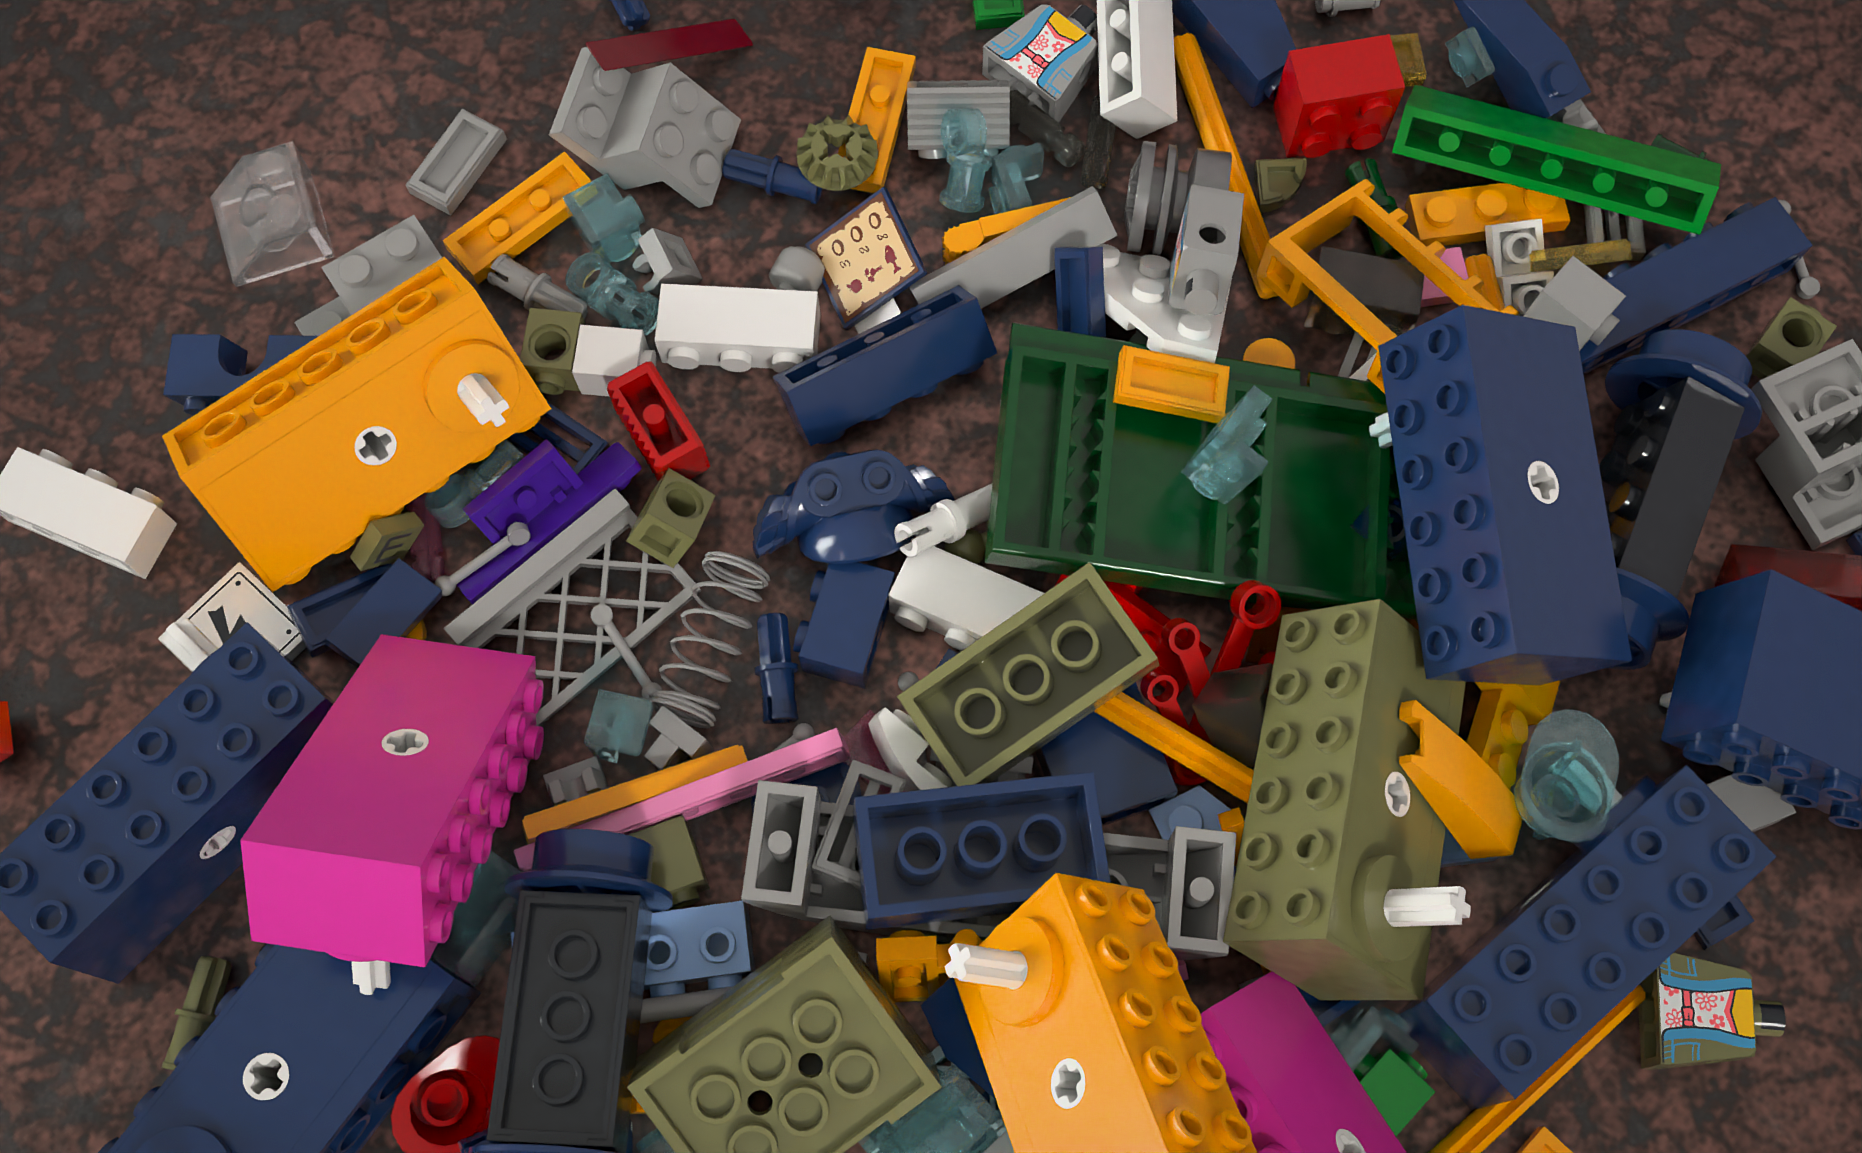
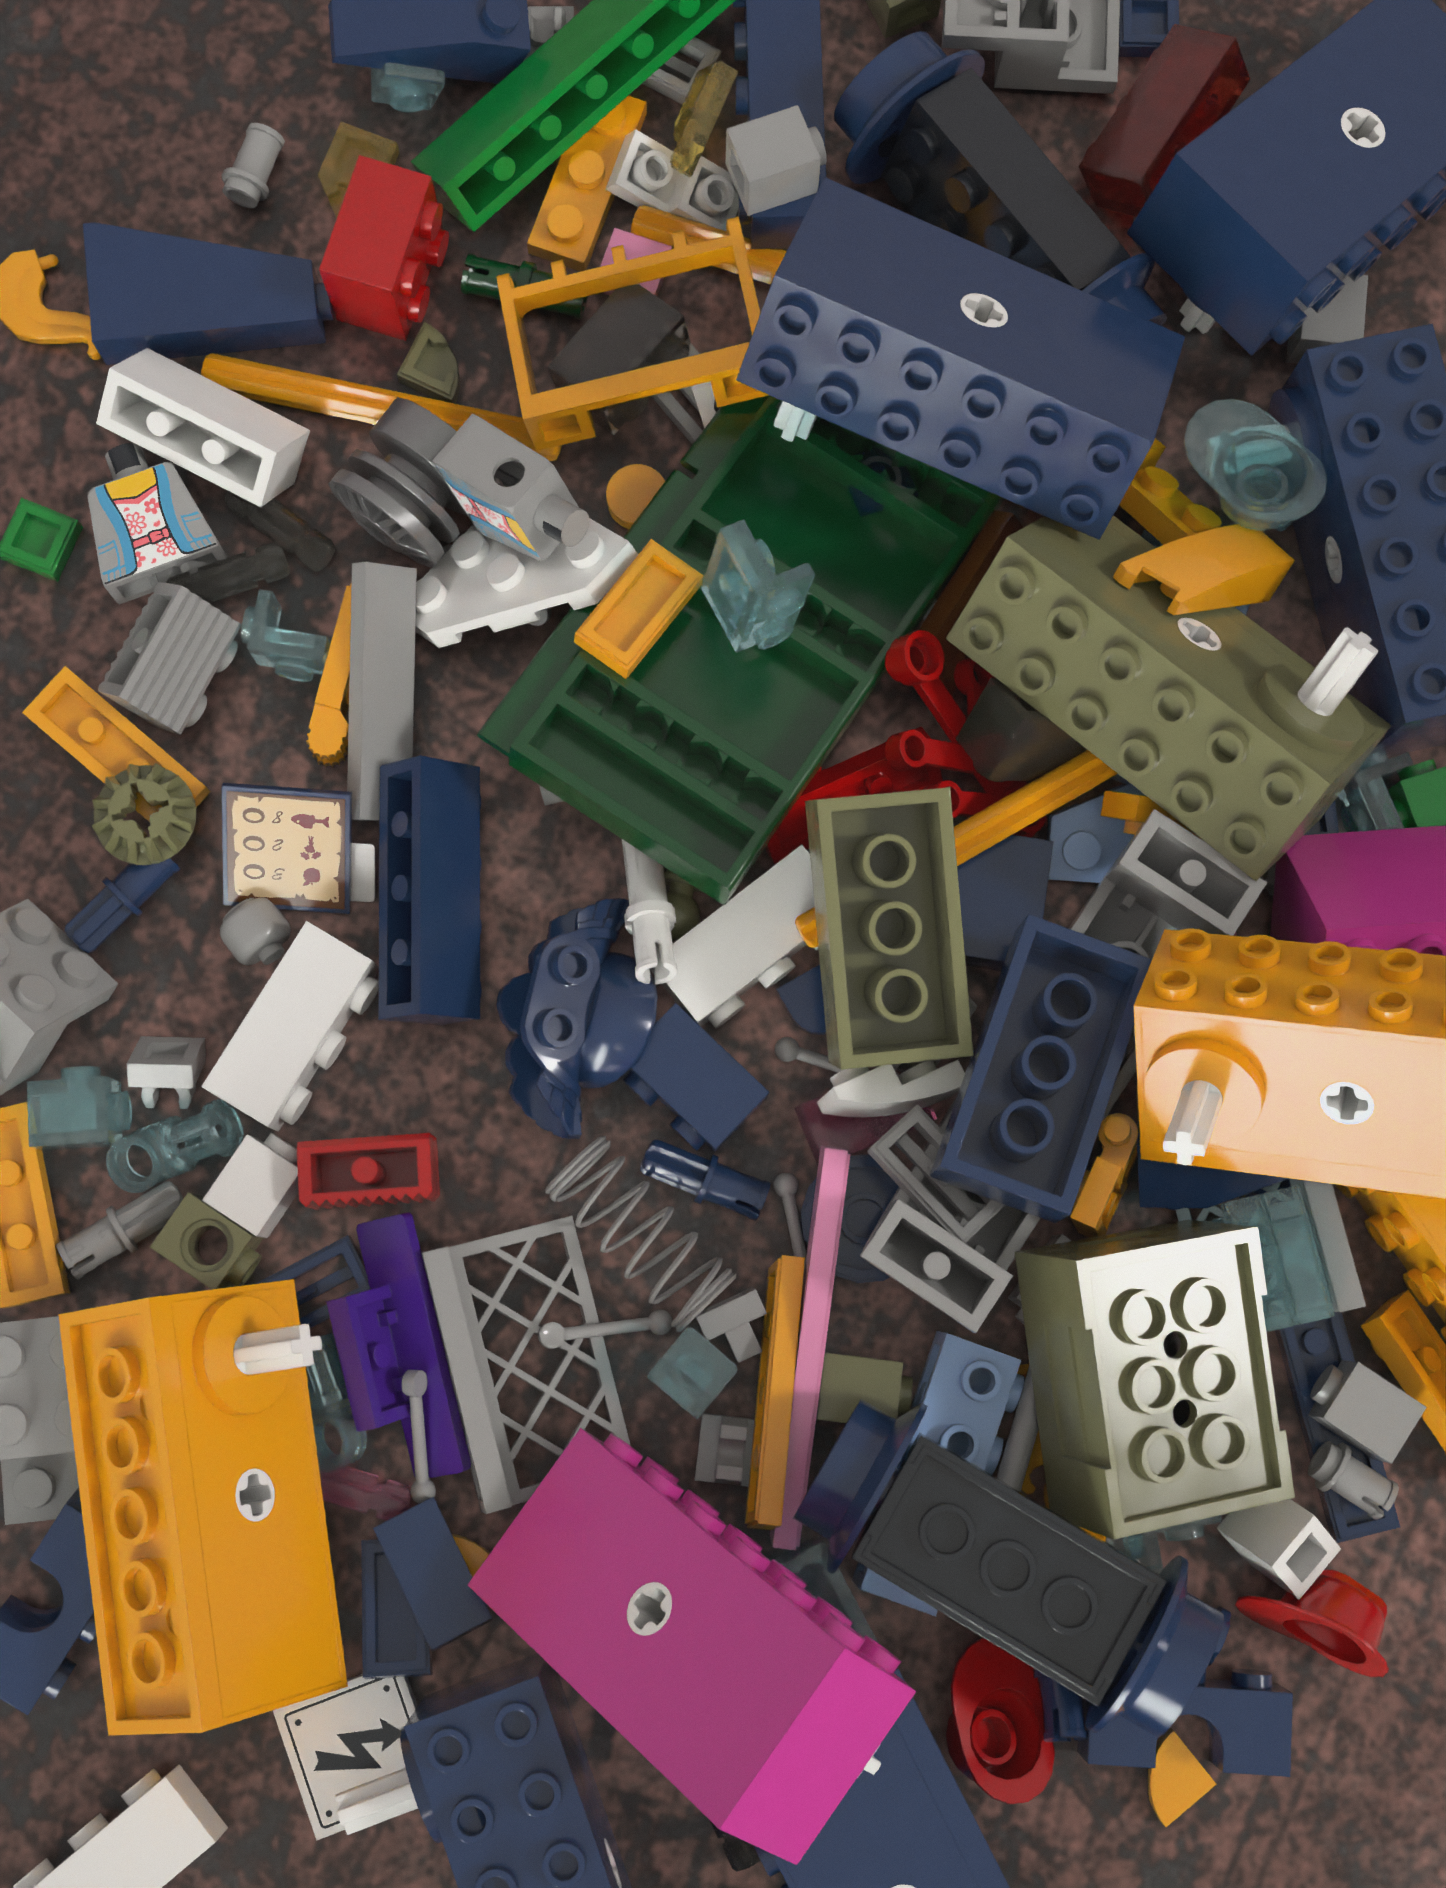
camera: 70 degrees left, 10 degrees up
olive tile [350,511,425,571] -> none
olive brick [626,468,716,568] -> none
clear light blue connector [939,107,993,213] -> none
dark blue tile [1054,247,1106,338] -> none

